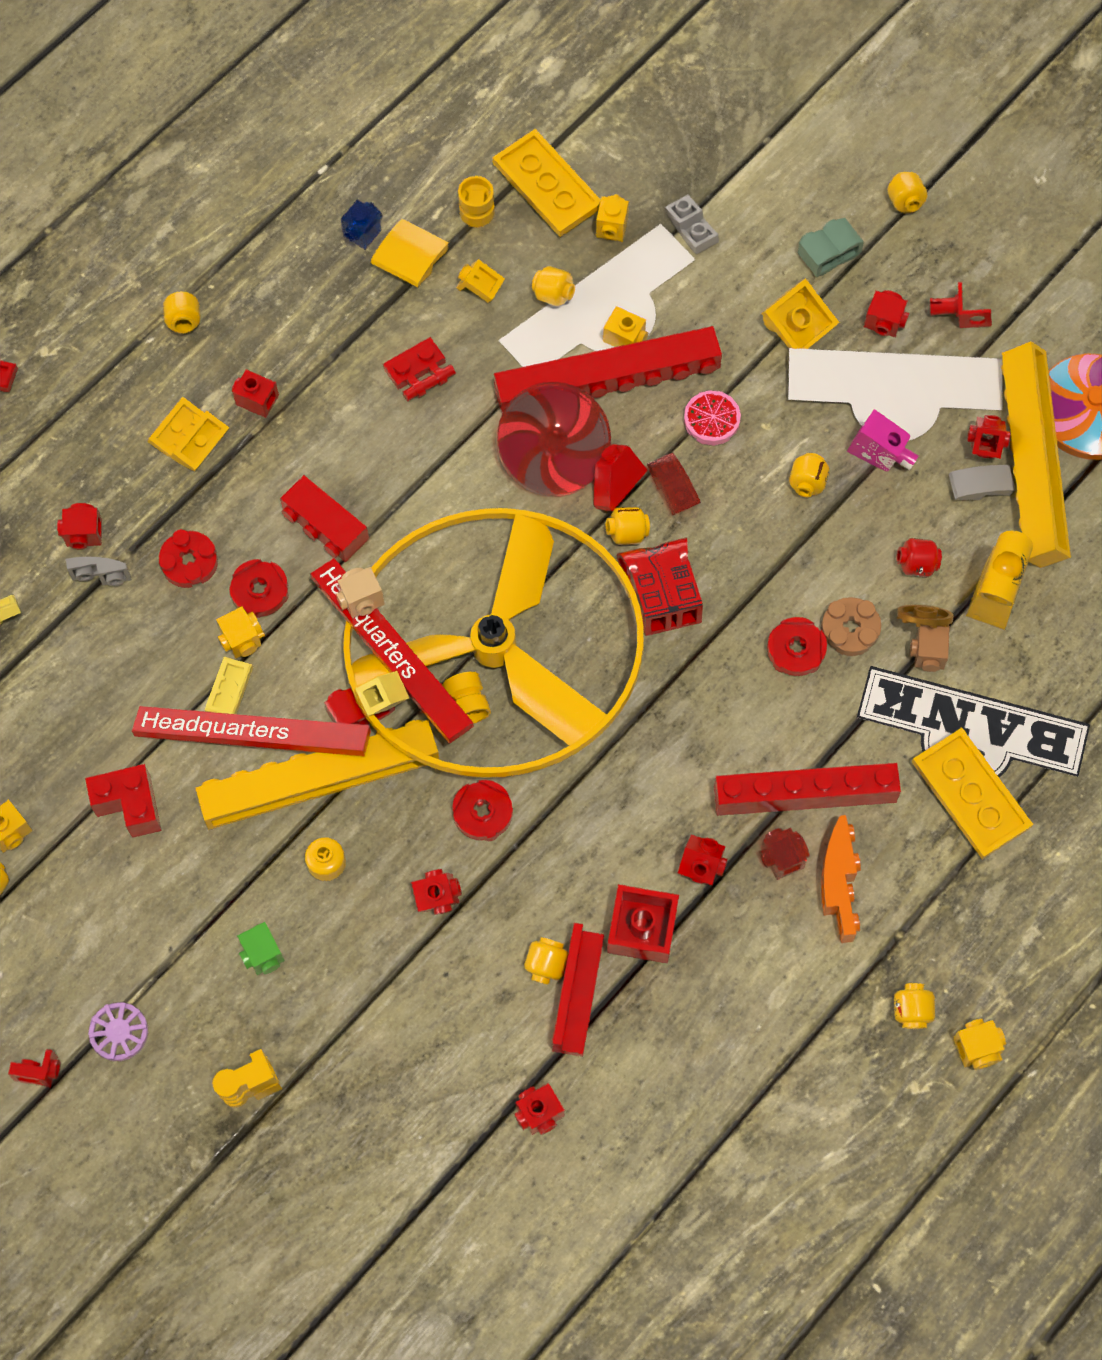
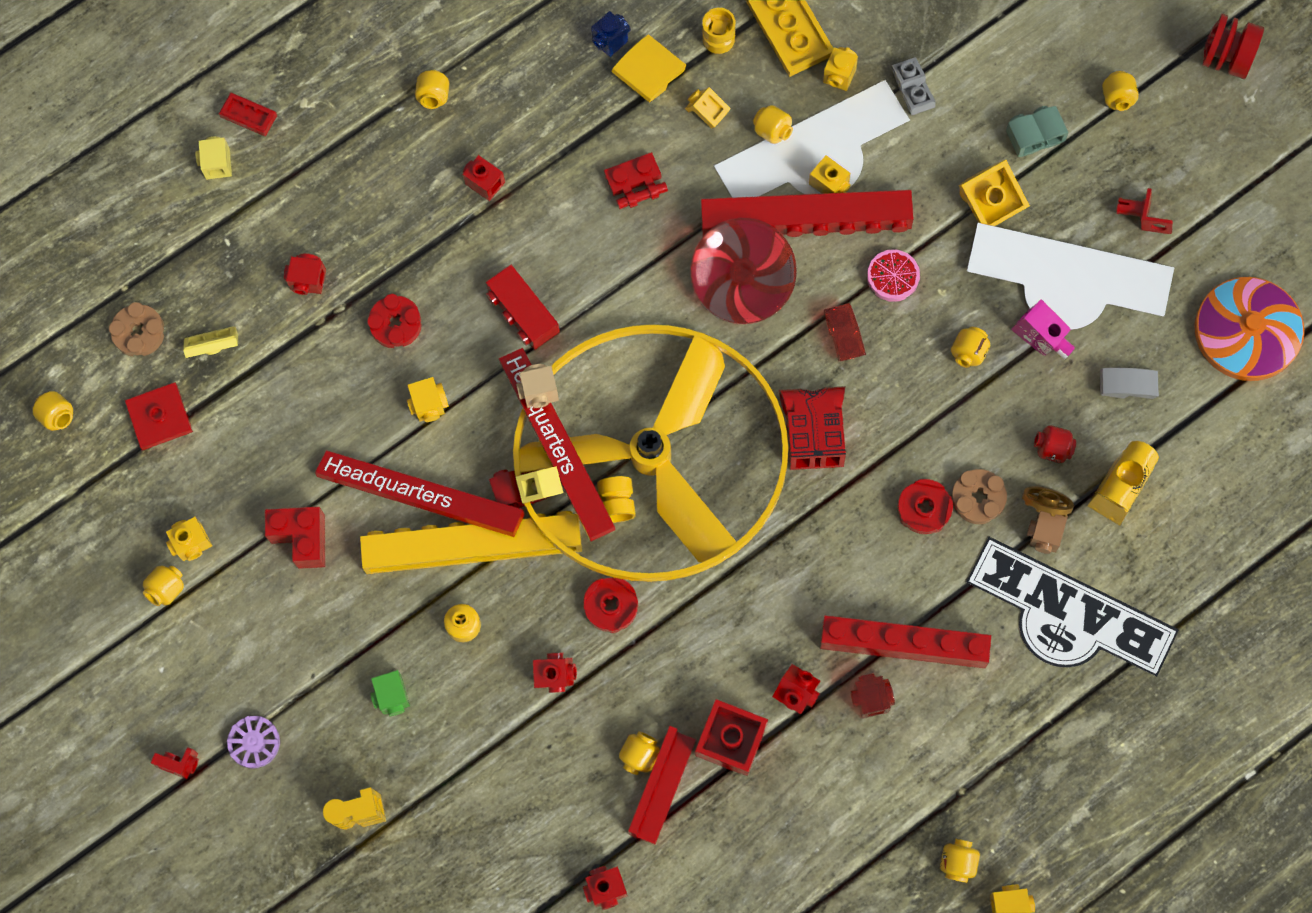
camera: 15 degrees right, 5 degrees up
light grey slope [66,557,132,586] -> none
yellow slope [148,397,229,472] -> none
light yellow plate [205,657,253,714] -> none
red plate [229,559,289,618] -> none
red slope [594,444,648,511] -> none
yellow head [605,507,650,545] -> none
orange slope [821,815,861,943] -> none
red brick [864,290,910,338] -> none
yellow plate [912,728,1034,860] -> none
red brick [967,415,1010,459] -> none
yellow brick [1001,341,1071,568] -> none
none -> red wheel [1202,14,1265,80]

